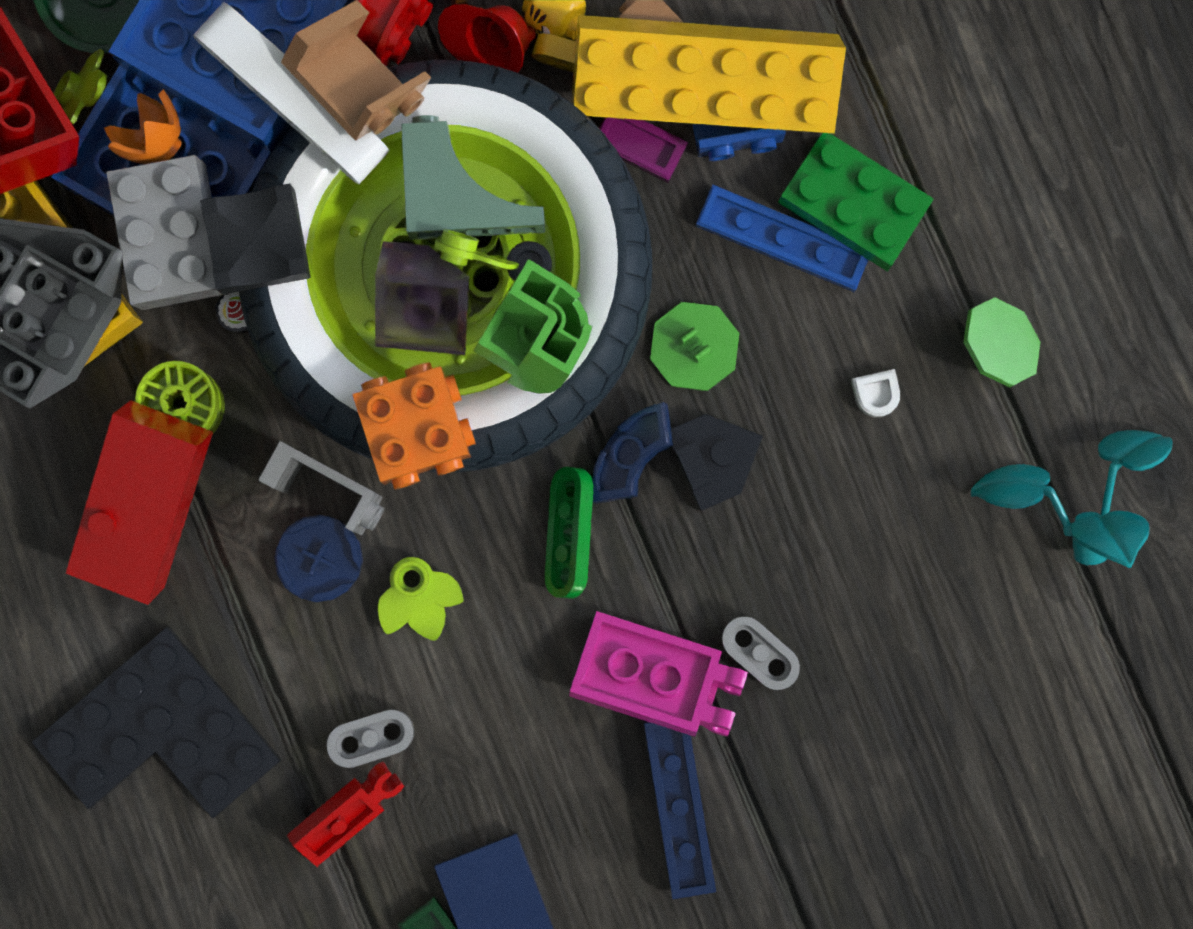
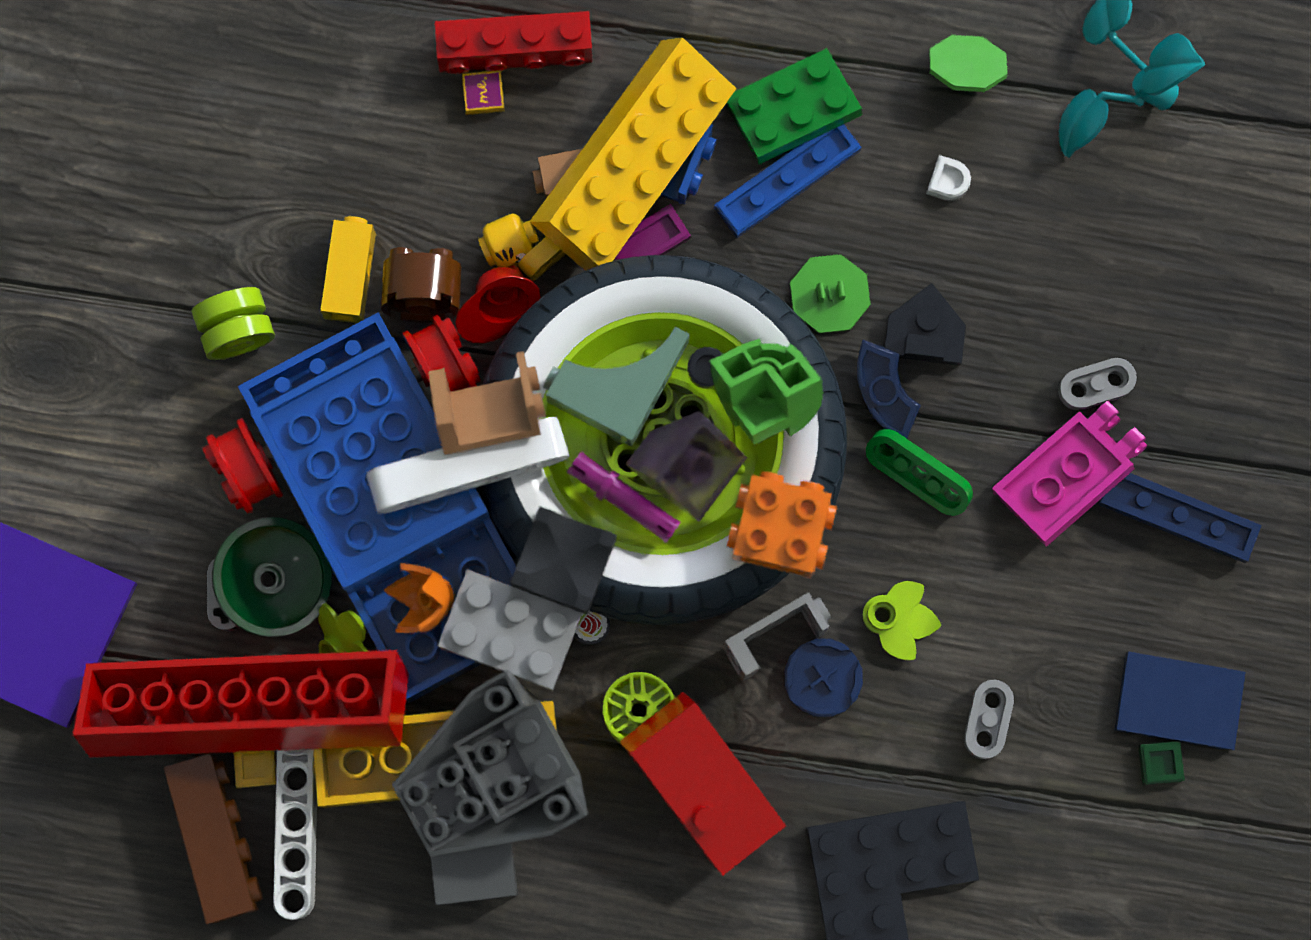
camera: 60 degrees left, 5 degrees down
red plate [287,762,404,867] -> none
lime plate [434,229,519,271] -> none
none -> magenta pin [567,452,681,543]

